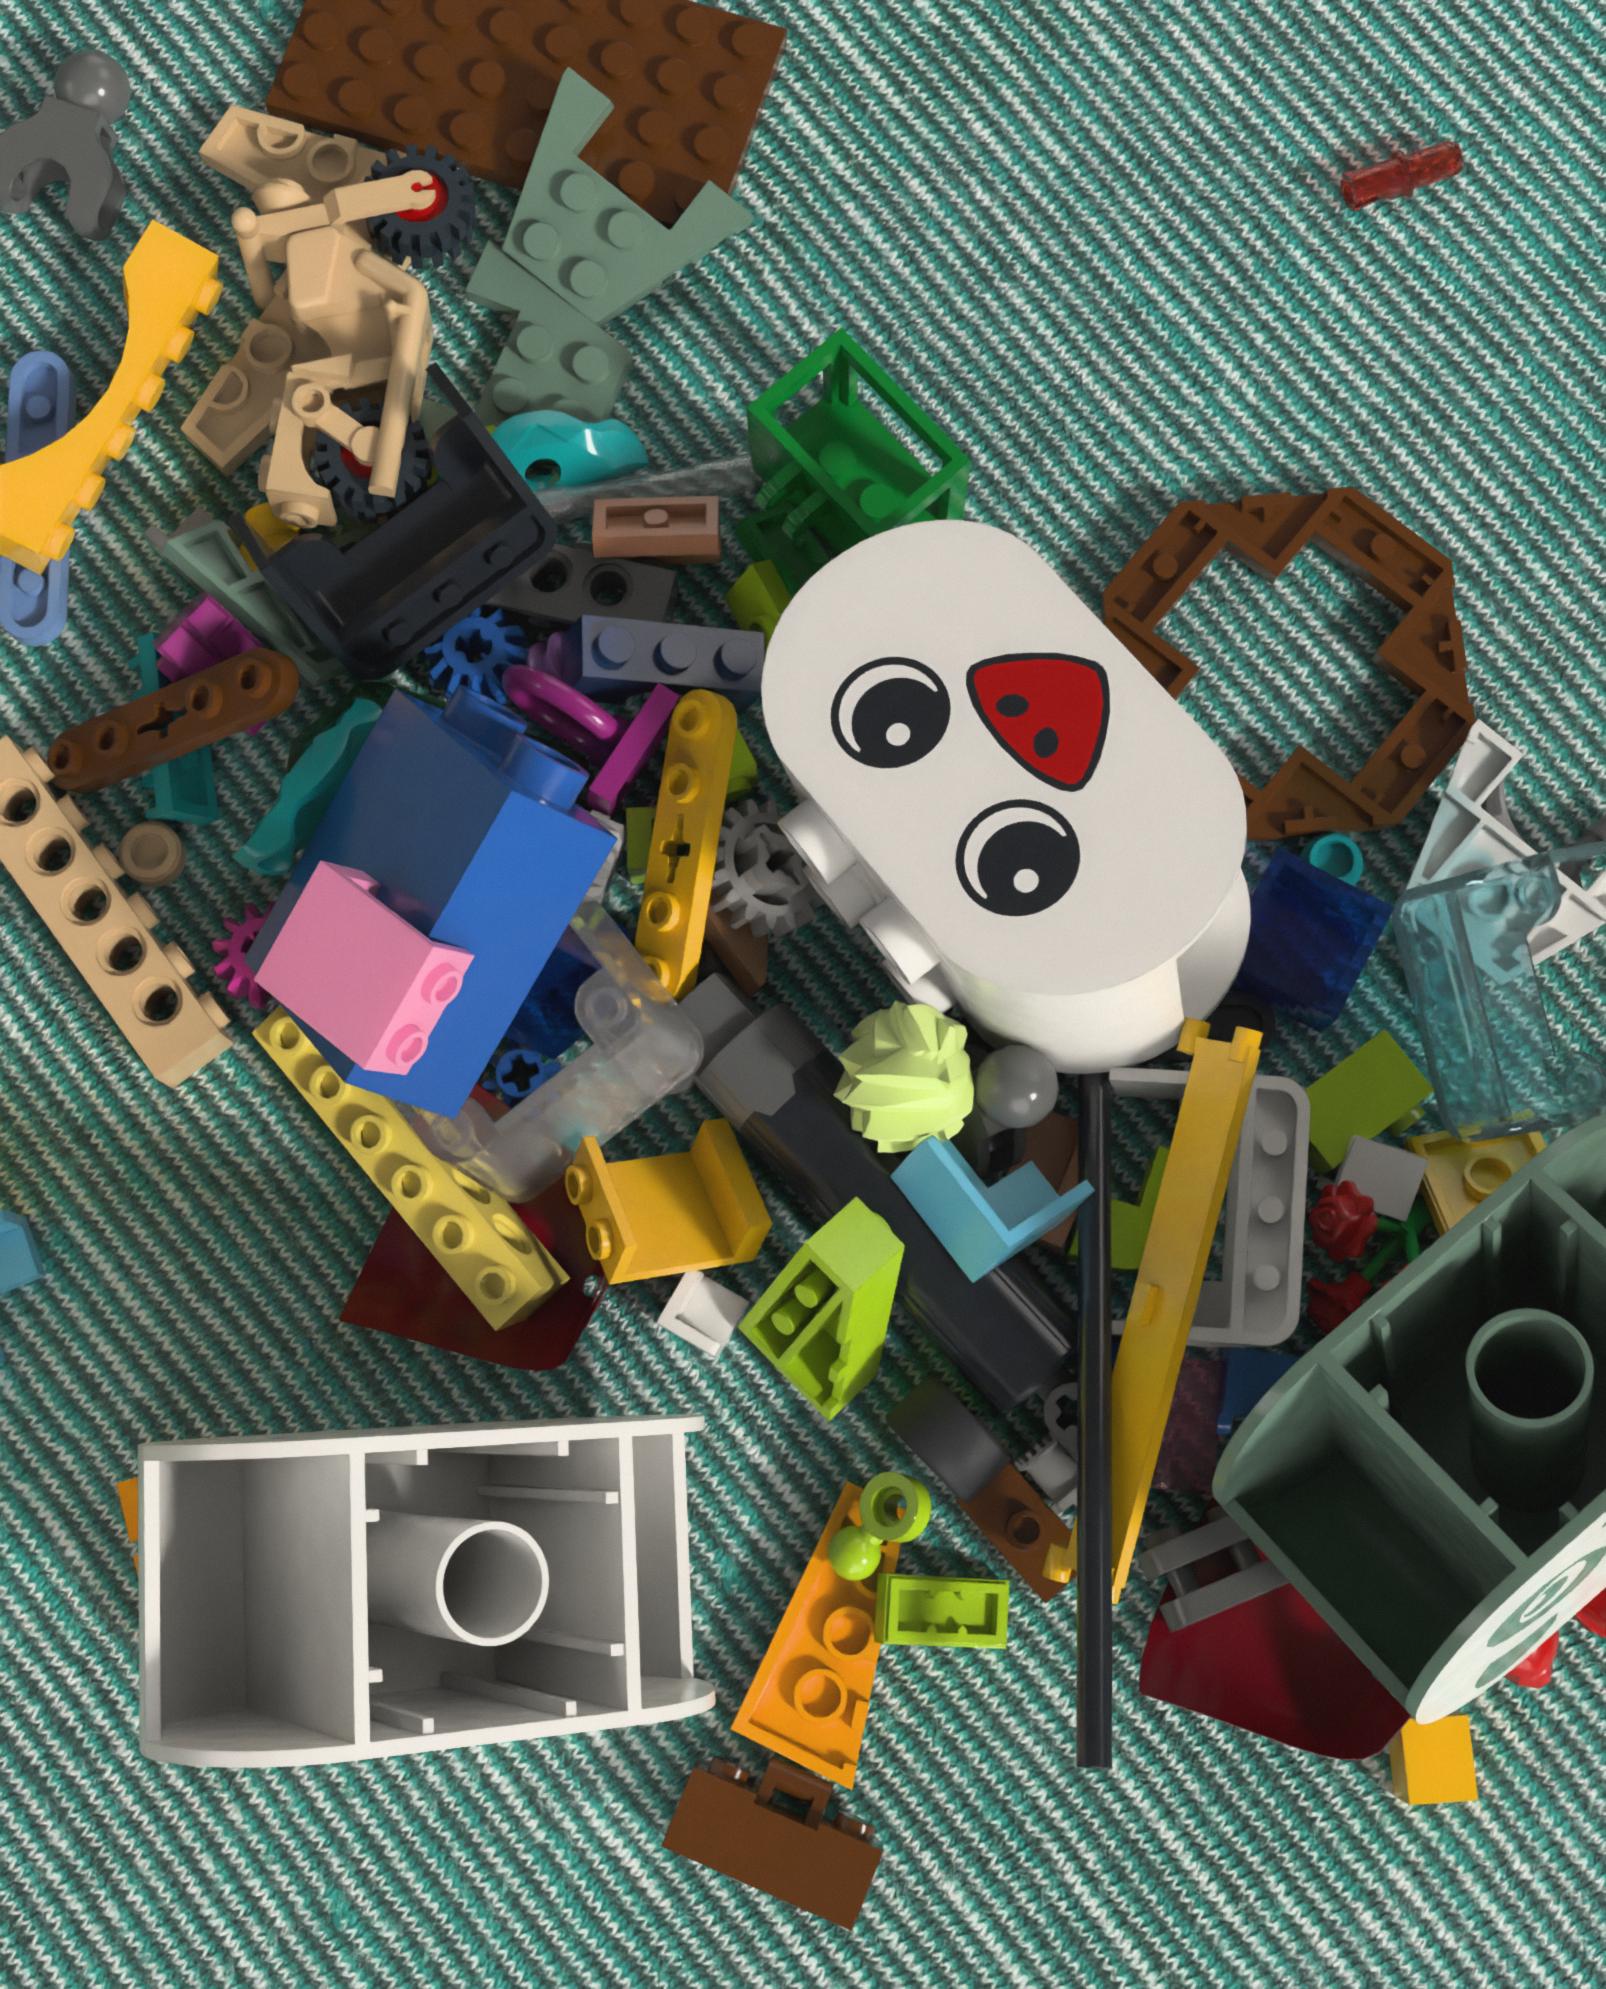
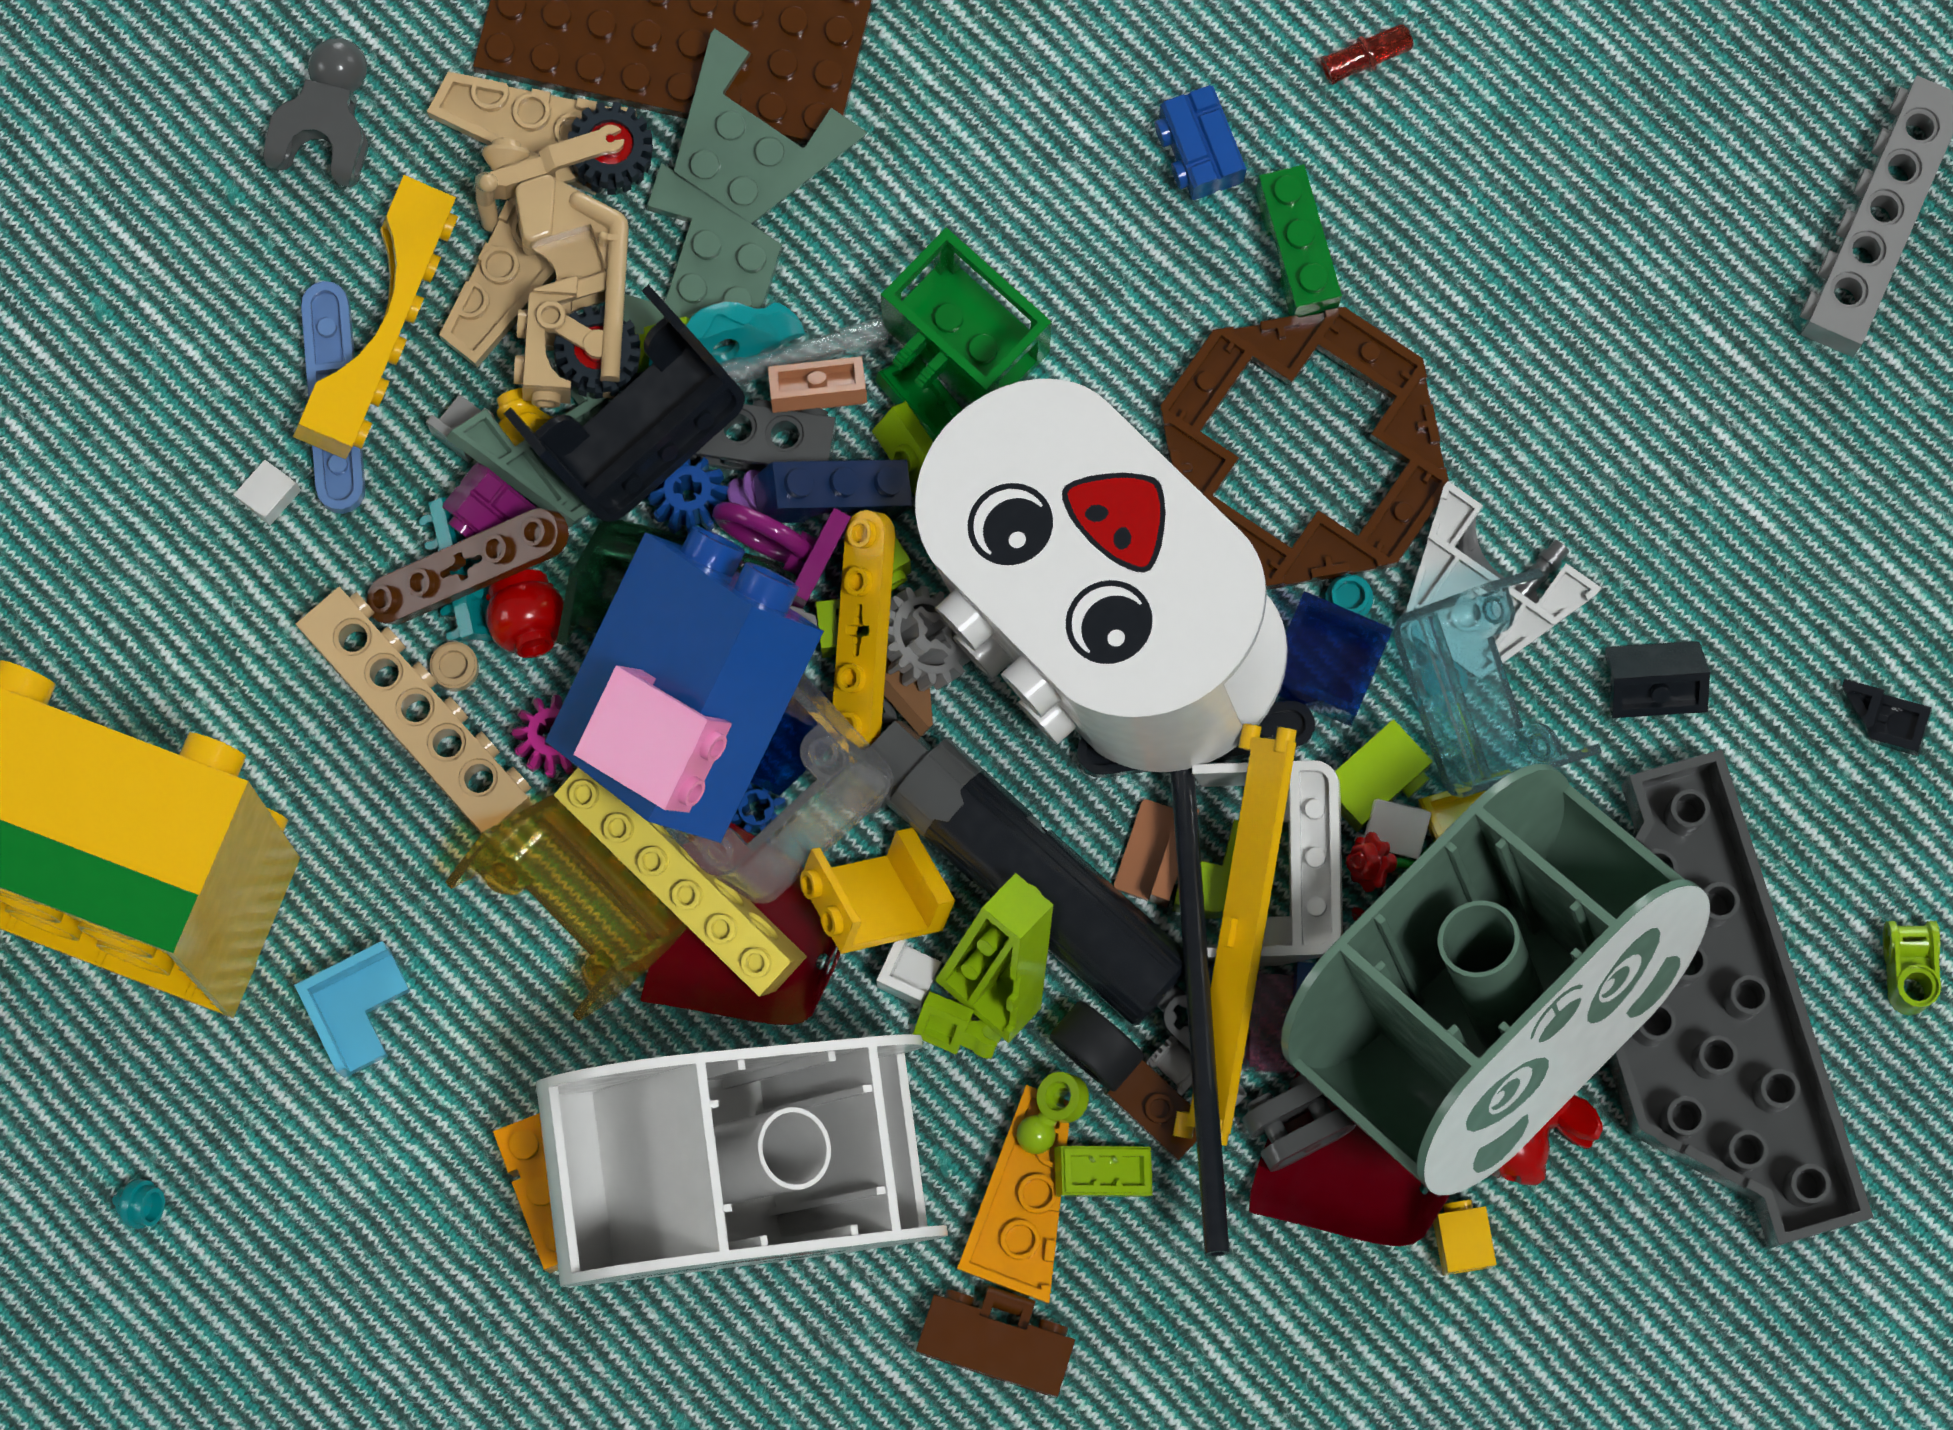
camera: 10 degrees left, 0 degrees up
teal piece [232,697,383,875] -> none
yellowish green hair [833,1000,974,1153] -> none
medium azure panel [890,1135,1095,1283] -> none
dark grey piece [950,1043,1060,1179] -> none
none -> clear yellow windscreen [445,794,687,1021]
none -> red piece [486,569,568,658]
none -> lime plate [913,991,1001,1059]
none -> blue brick [1154,85,1247,200]
none -> green arch [1255,164,1342,317]

